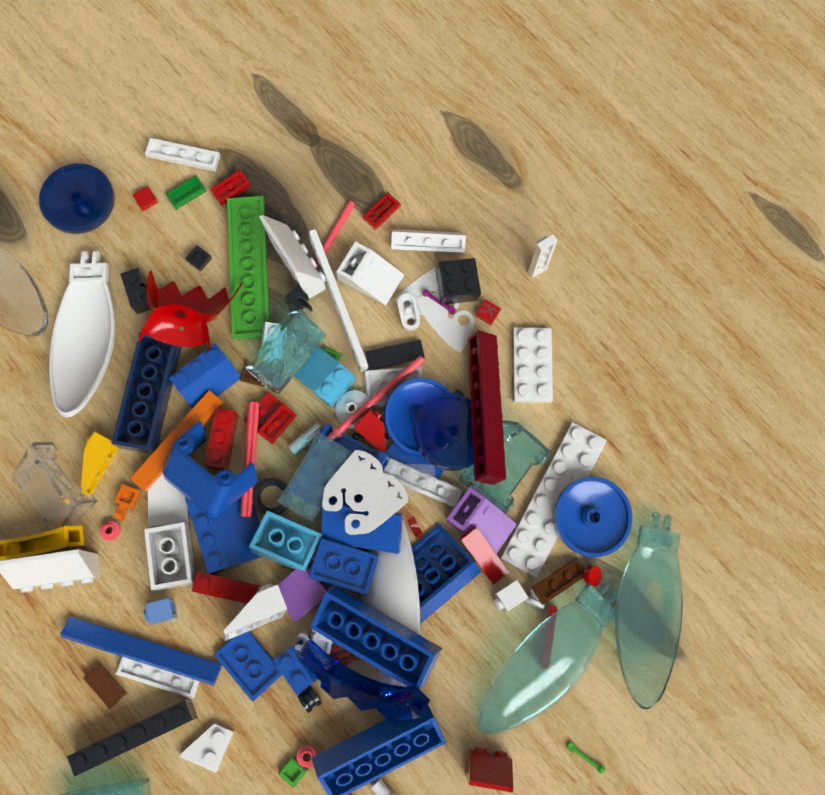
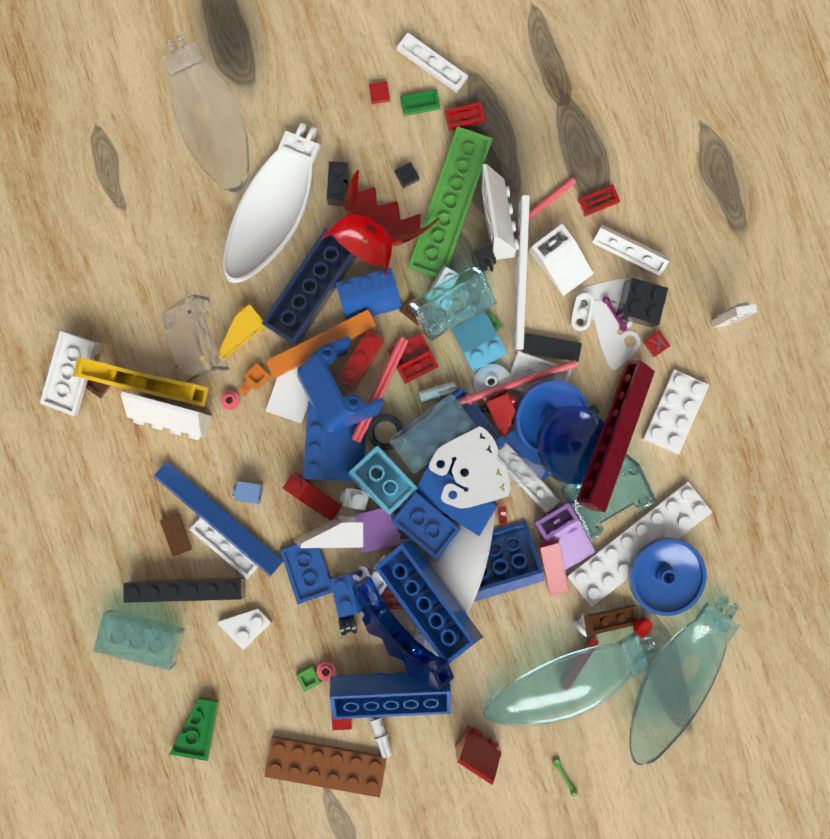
camera: 25 degrees right, 10 degrees up
clear blue dish [39,163,115,234] -> none
white brick [144,522,196,591] -> none
white brick [493,580,528,612] -> none
none -> white bracket [340,488,369,511]

